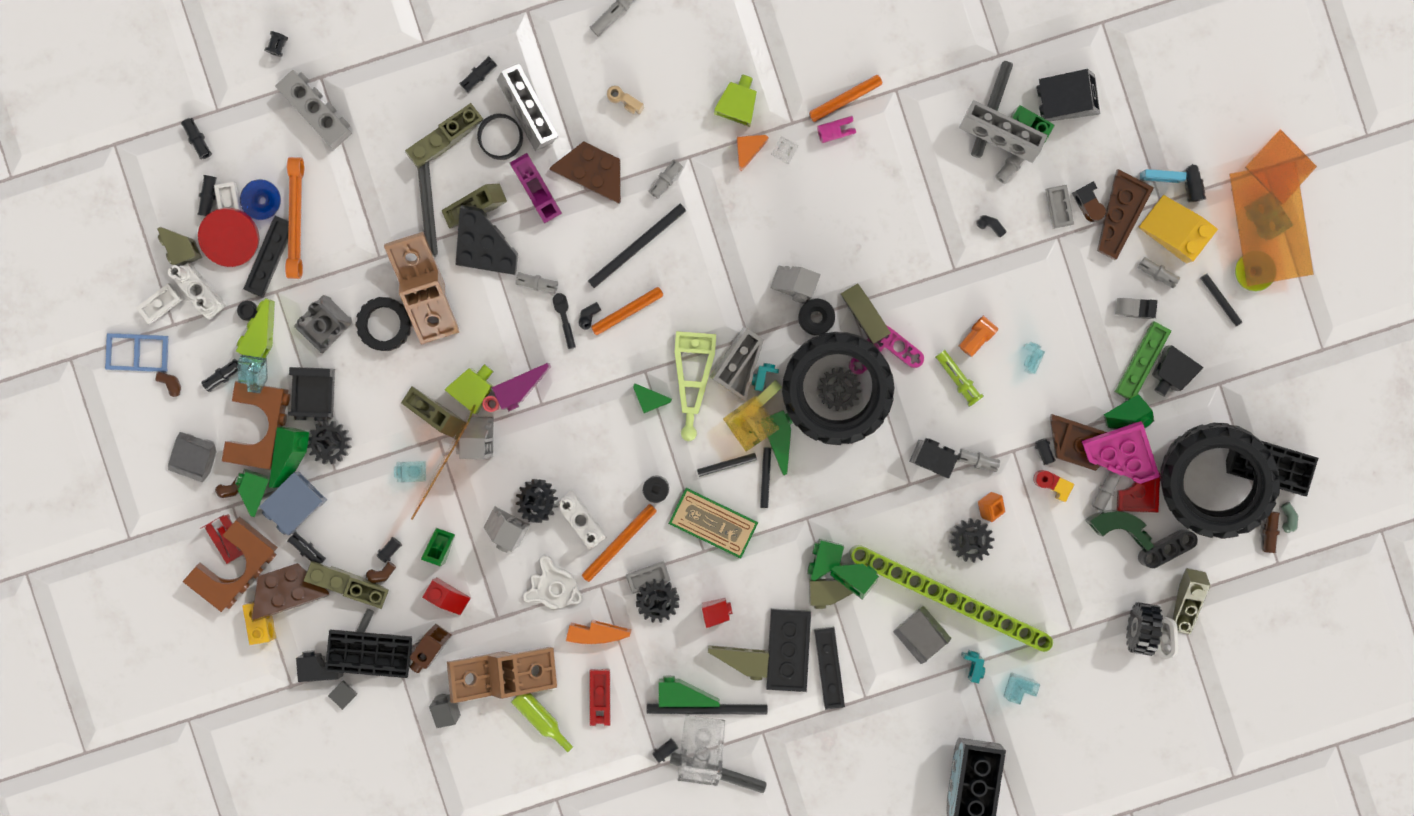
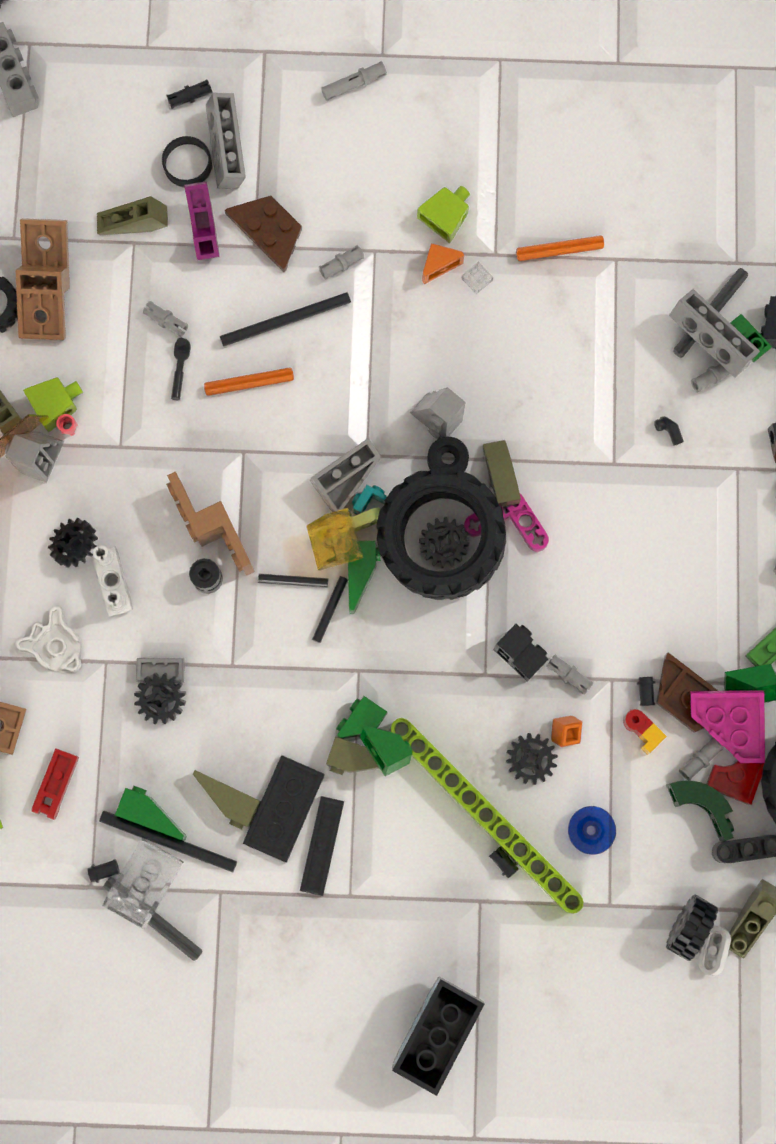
camera: 20 degrees right, 10 degrees down
olive slope [405,103,483,169] -> none
dark grey axle [418,161,438,256] -> none
black plate [455,205,518,275] -> none
light grey wedge [484,506,530,553] -> none
magenta slope [492,363,551,412] -> none
orange slope [566,620,631,644] -> none
black arm [578,302,602,330] -> none
orange axle [582,504,657,582] -> none
tan plate [607,86,644,114] -> none
green slope [633,383,672,413] -> none
tile [668,487,758,559] -> none
yellowish green plate [675,331,716,441] -> none
red slope [702,598,733,628] -> none
dark pink hinge [817,116,856,143] -> none
flat silver slope [893,606,951,664] -> none
lime pin [935,350,984,407] -> none
orange piece [958,315,999,357] -> none
teal bracket [961,650,985,684] -> none
clear light blue piece [1003,672,1040,705] -> none
clear light blue bracket [1022,342,1045,374] -> none
light grey plate [1045,185,1074,229] -> none
none -> medium nougat bracket [166,471,255,576]
none -> black pin [489,846,519,878]
none -> clear blue dish [568,806,616,855]

